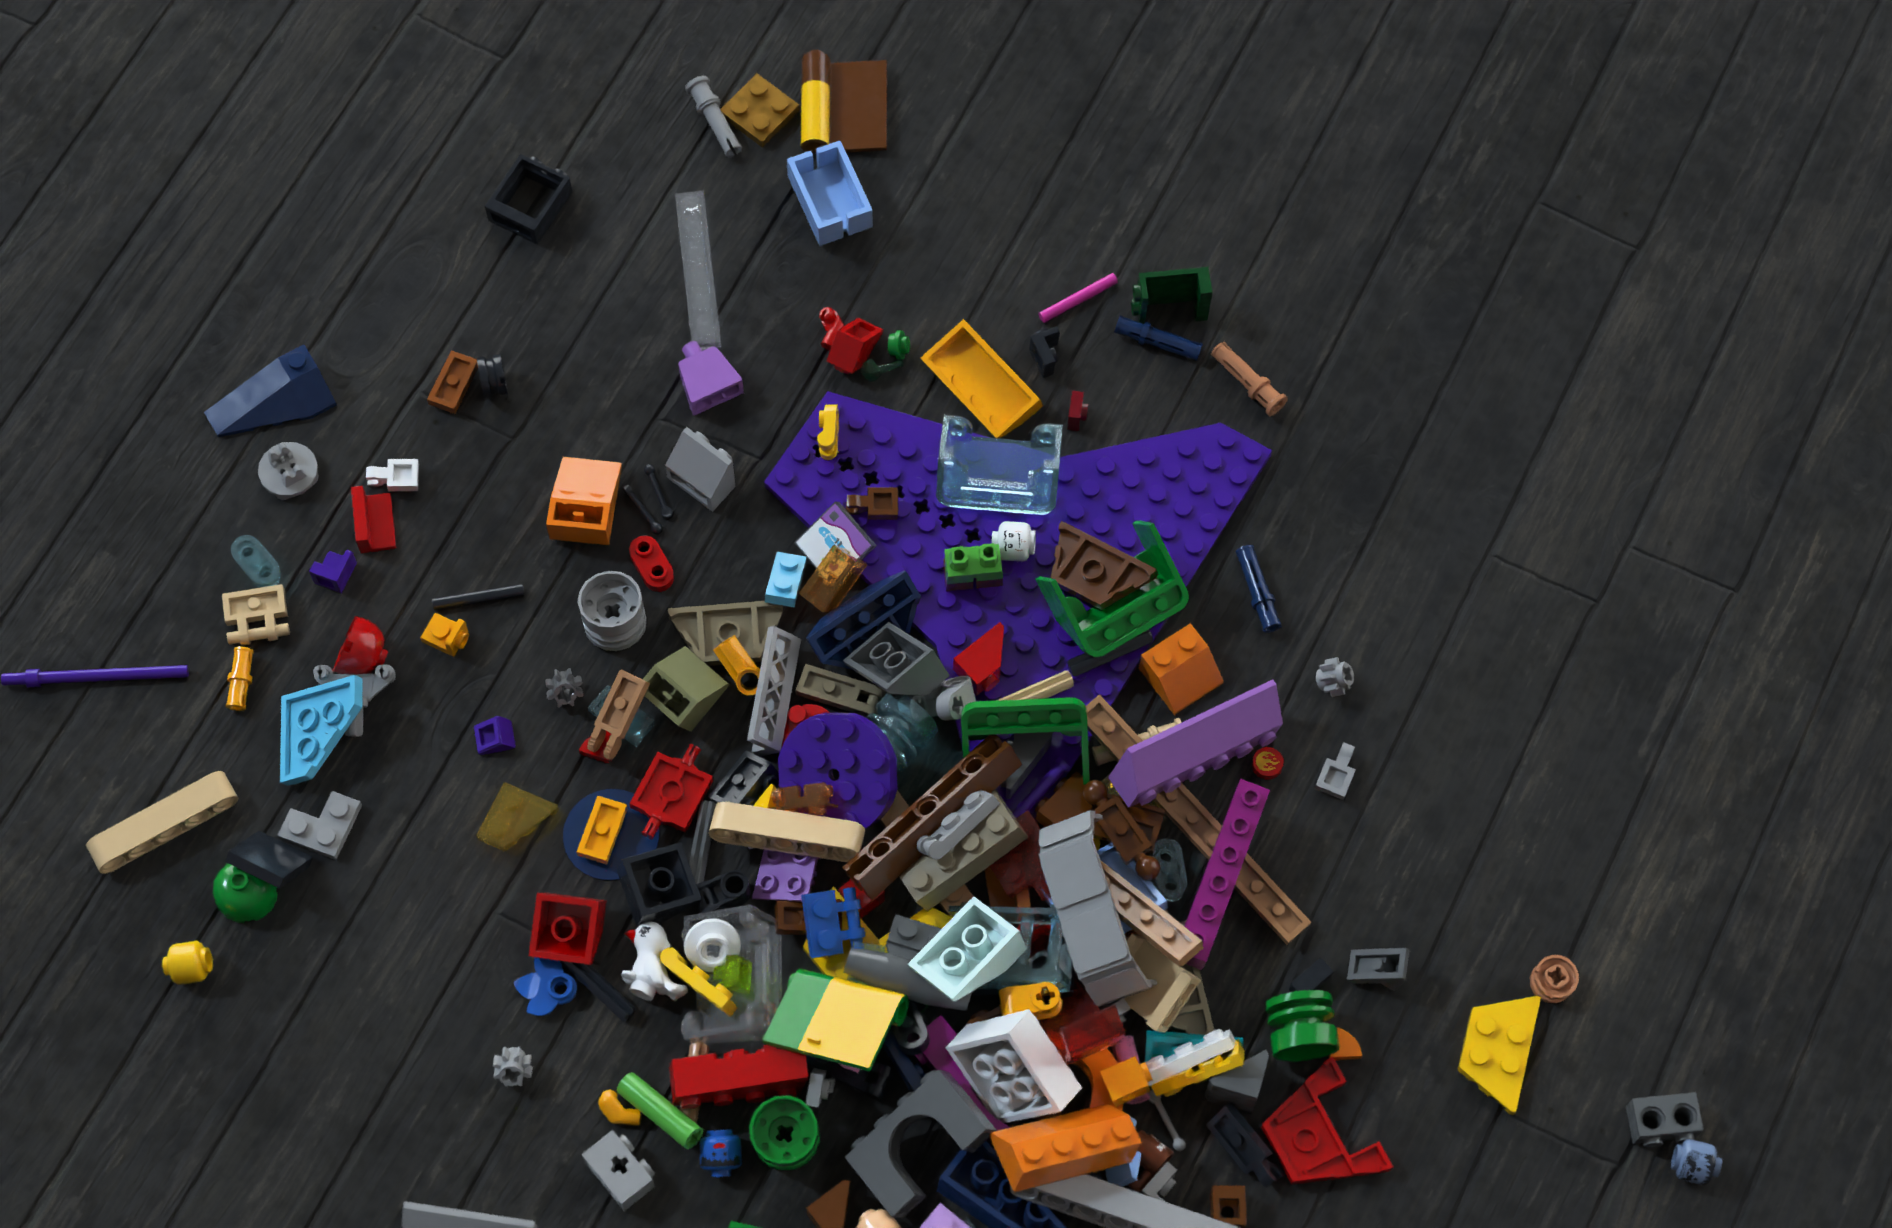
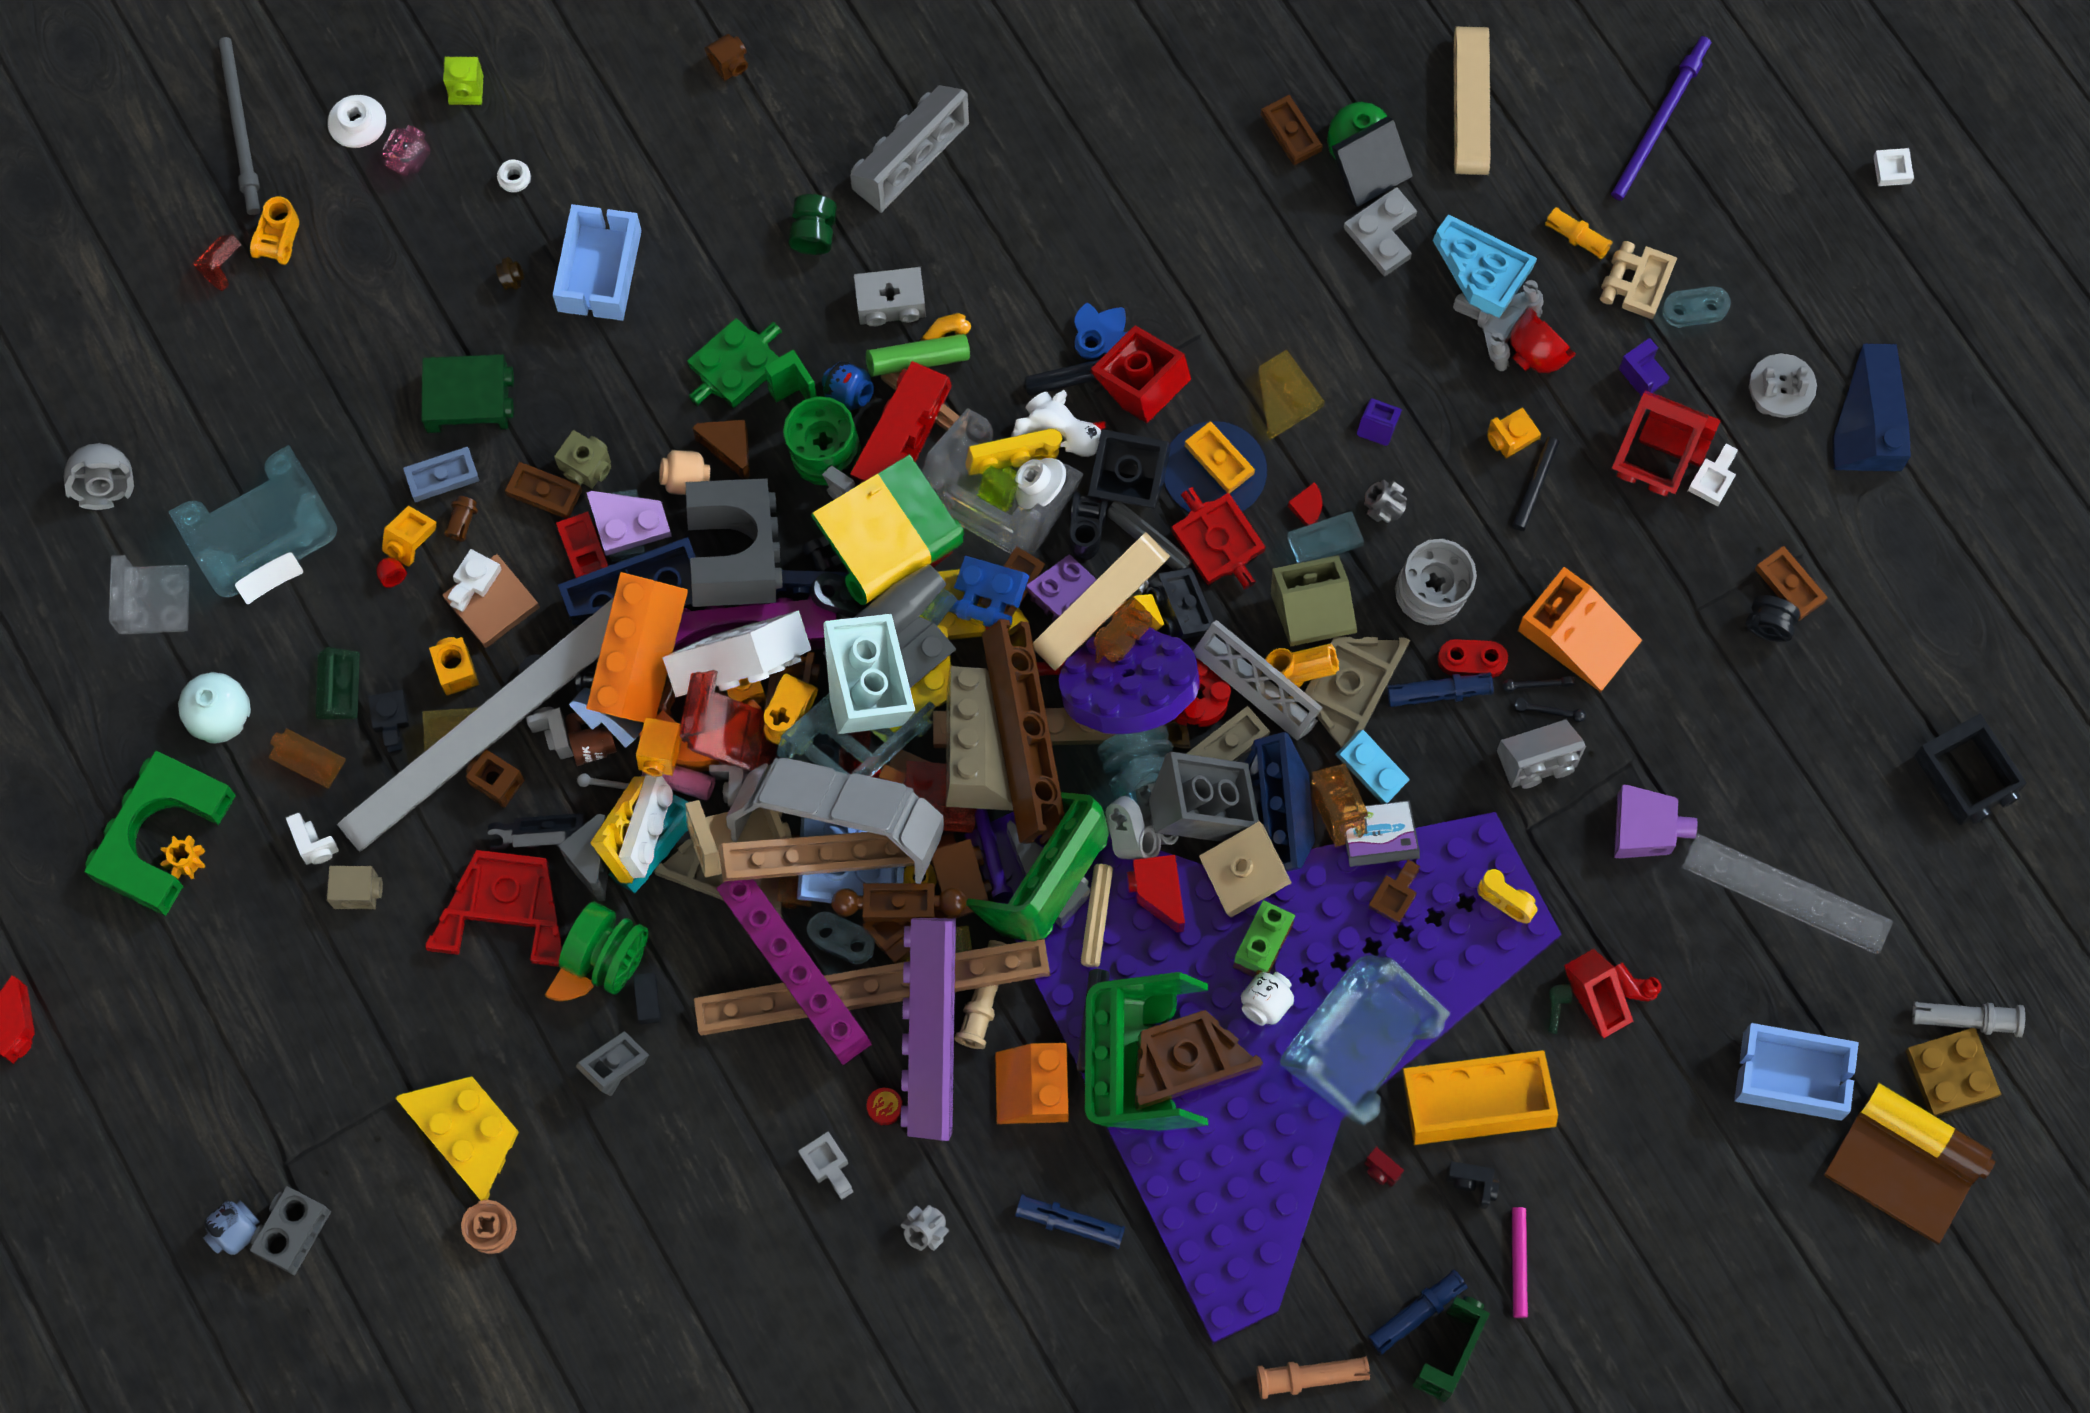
camera: 125 degrees right, 5 degrees up
yellow head [162,941,213,985] -> none
light grey gear [493,1046,533,1087] -> none
medium nougat hinge [587,670,650,760] -> none
green plate [888,330,910,360] -> none
light grey plate [917,789,1000,859] -> none
none -> green panel [764,350,817,403]
none -> tan plate [1199,821,1292,917]
none -> reddish brown plate [1261,94,1323,165]
none -> dark blue pin [1387,672,1494,708]
none -> red window [1612,390,1708,496]
none -> white plate [1873,148,1914,186]

